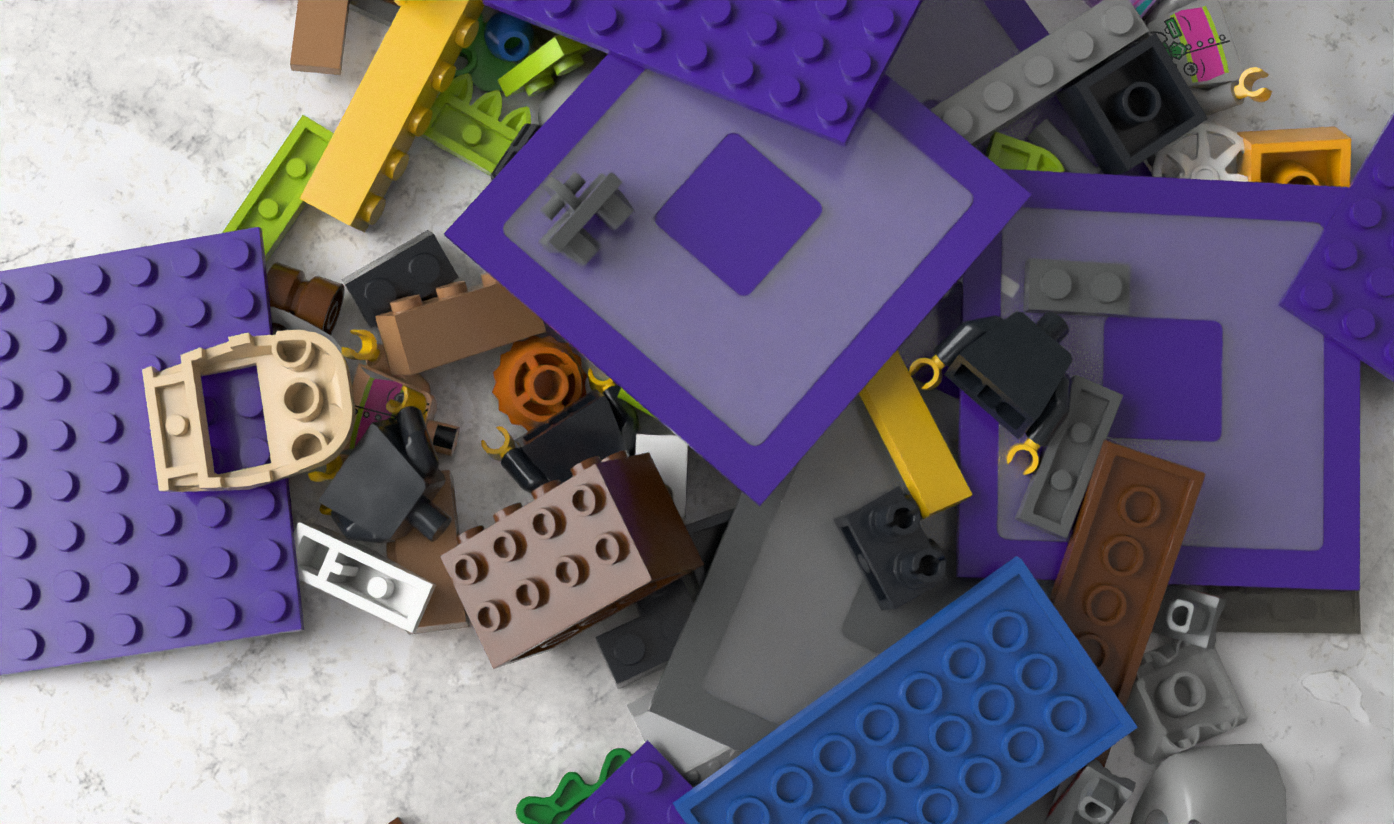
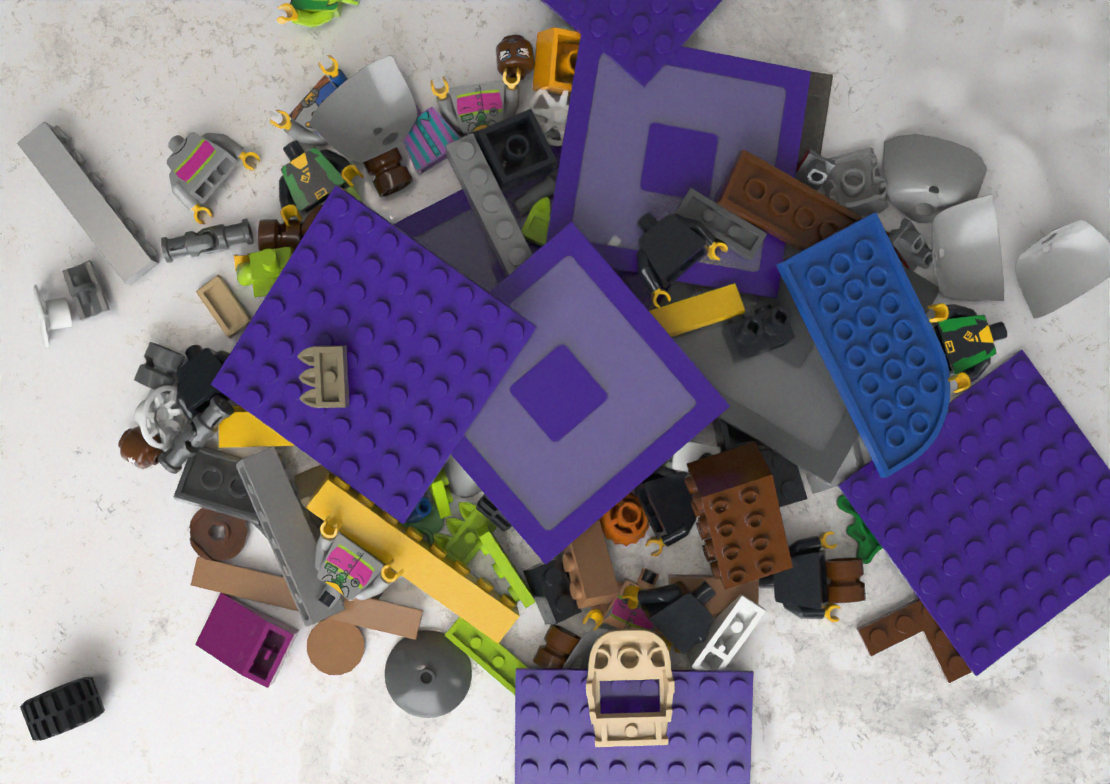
camera: 80 degrees left, 10 degrees up
dark grey hips [538,171,634,266] -> none
dark grey plate [1024,258,1130,318] -> none
none -> dark grey dish [385,630,472,718]
none -> lime plate [476,523,536,608]
none -> reddish brown head [495,35,535,80]
none -> black torso [759,531,841,622]
none -> reddish brown wheel [825,557,866,603]

